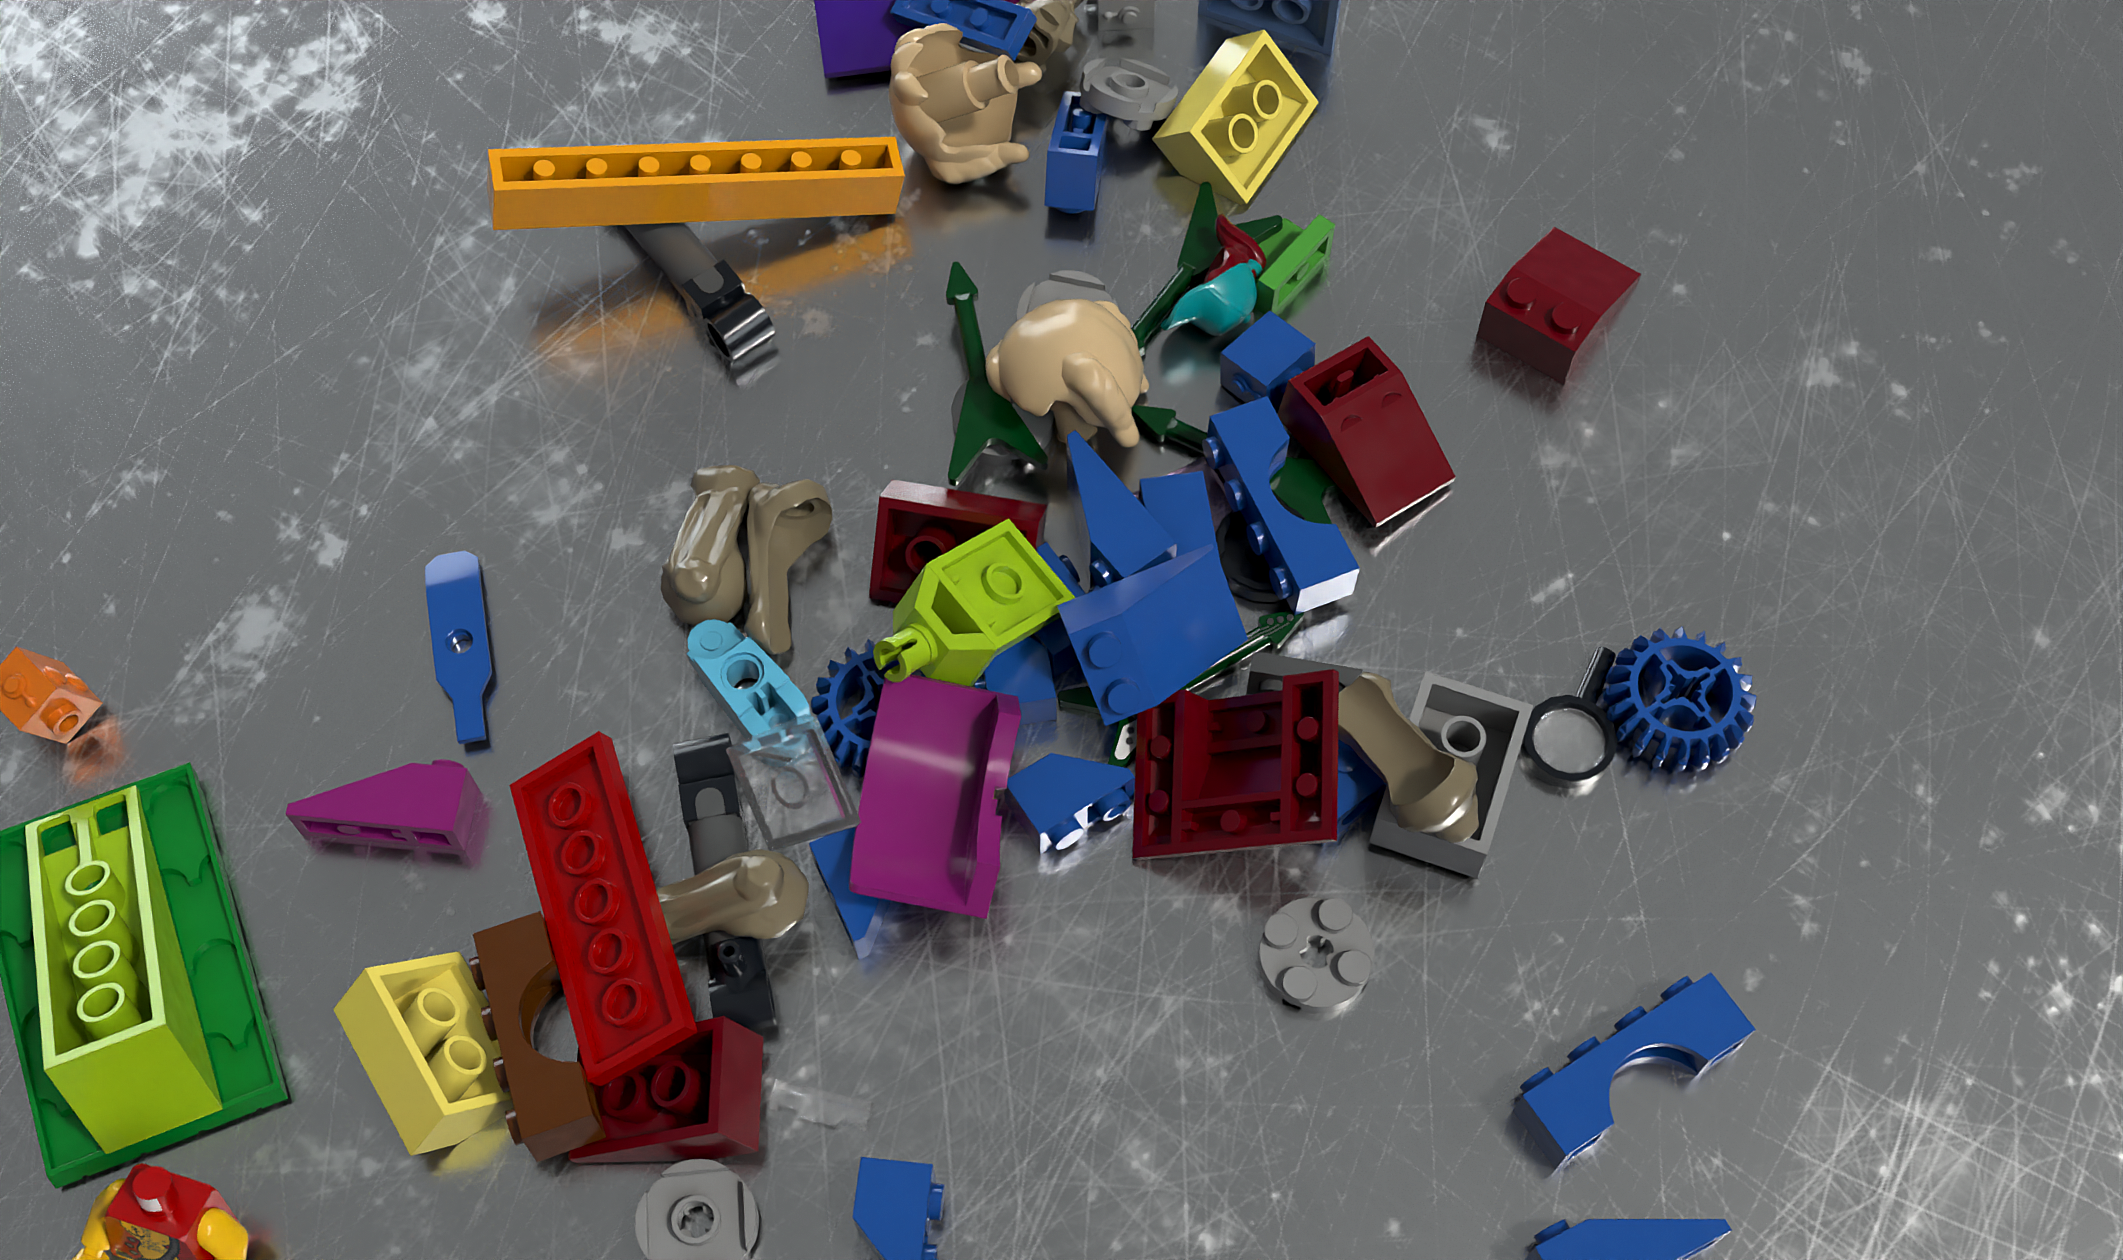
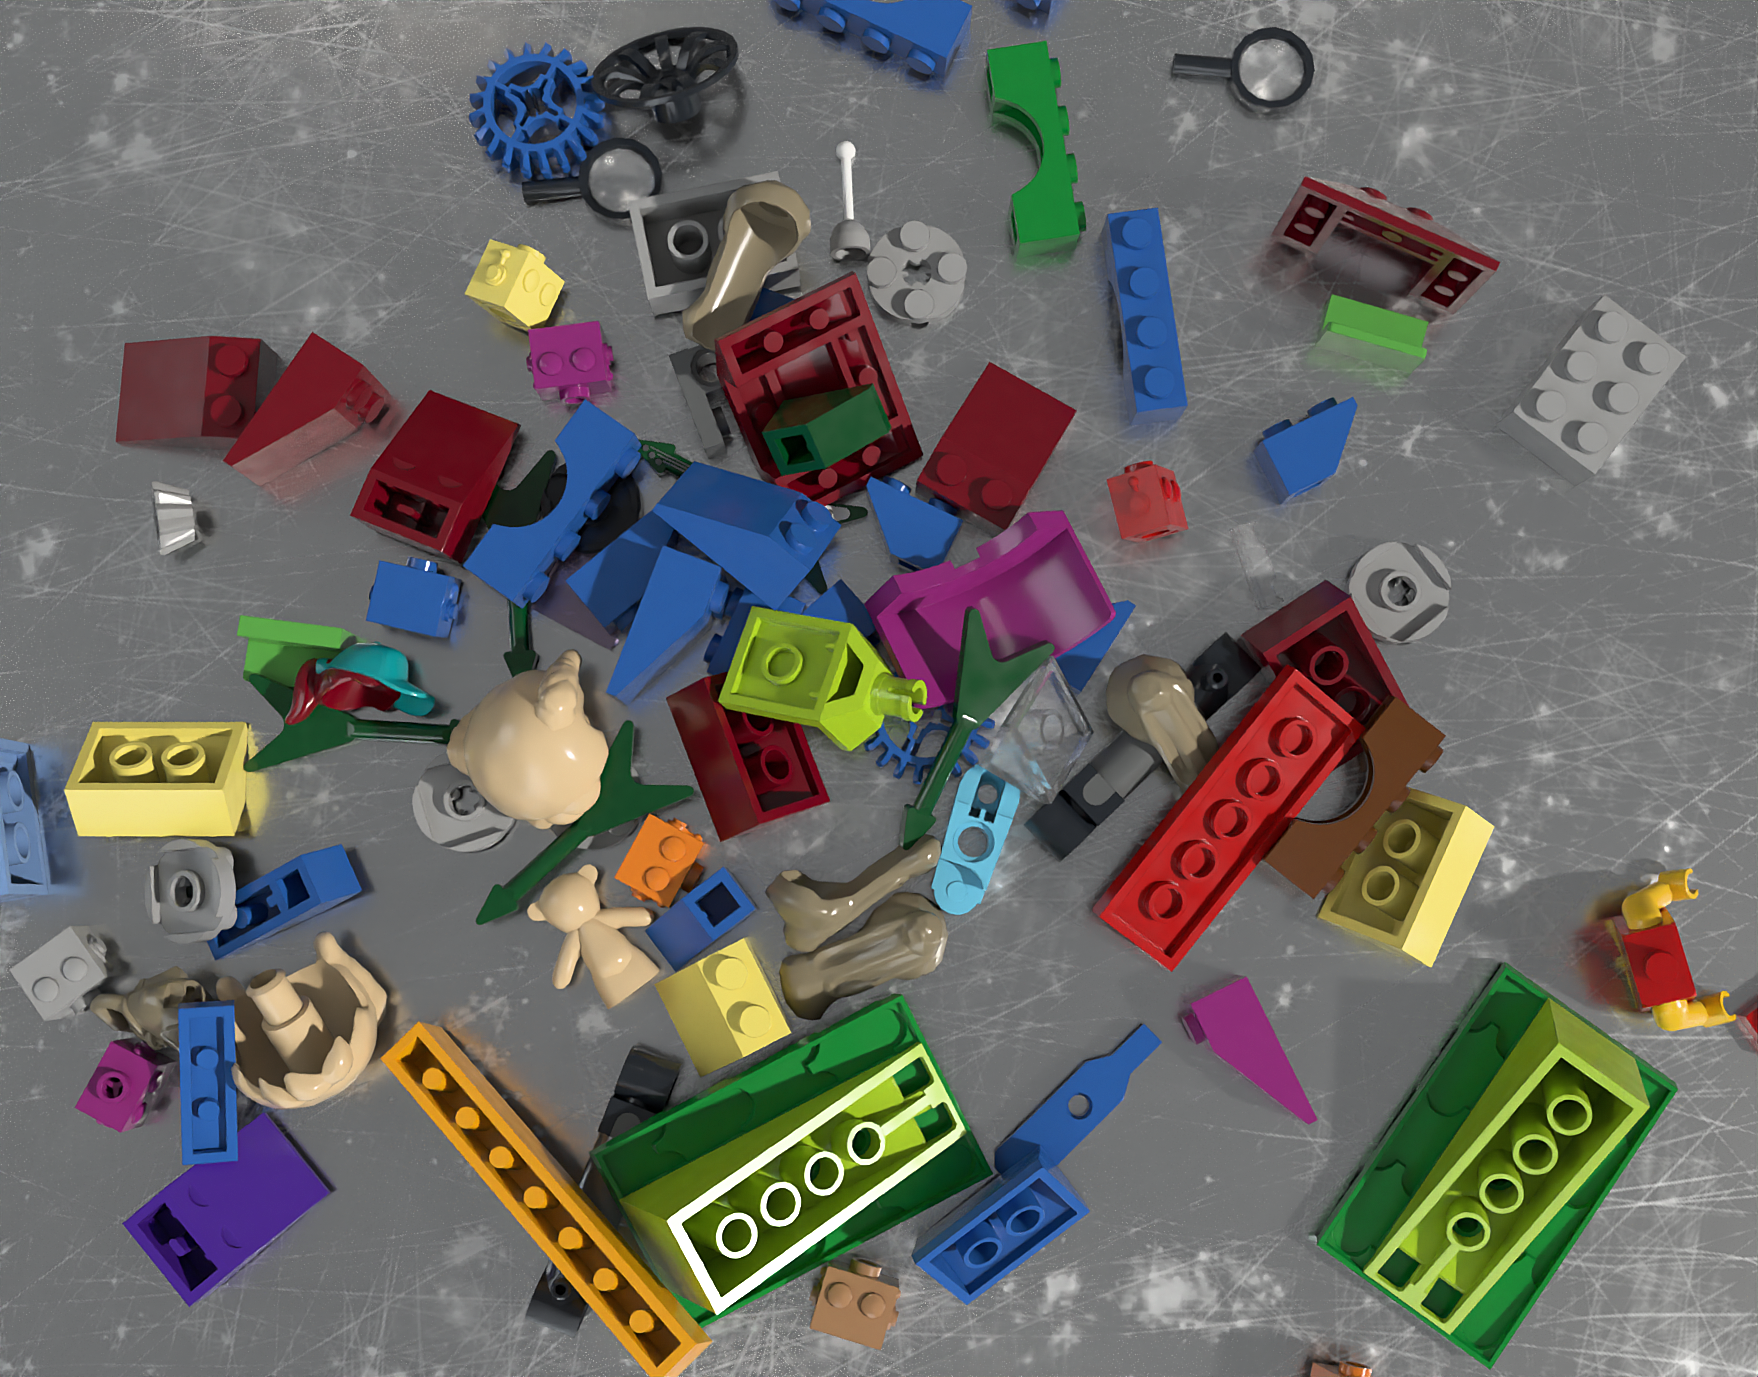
camera: 125 degrees left, 20 degrees up
none -> light grey piece [150,481,195,555]
none -> dark red slope [223,332,387,486]
none -> light yellow head [465,239,565,331]
none -> magenta head [526,321,614,404]
none -> tan piece [527,864,660,1009]
none -> piece [588,993,993,1328]
none -> black wheel [591,27,739,124]
none -> orange head [614,813,708,908]
none -> blue slope [645,867,758,972]
none -> light yellow slope [654,937,793,1078]
none -> dark green slope [762,383,892,476]
none -> medium nougat head [809,1257,901,1350]
none -> light grey hinge [830,141,870,261]
none -> dark green piece [899,606,1055,850]
none -> blue slope [911,1145,1090,1305]
none -> dark red slope [915,362,1077,537]
none -> green arch [984,41,1086,258]
none -> blue arch [1101,207,1188,426]
none -> red head [1106,461,1189,543]

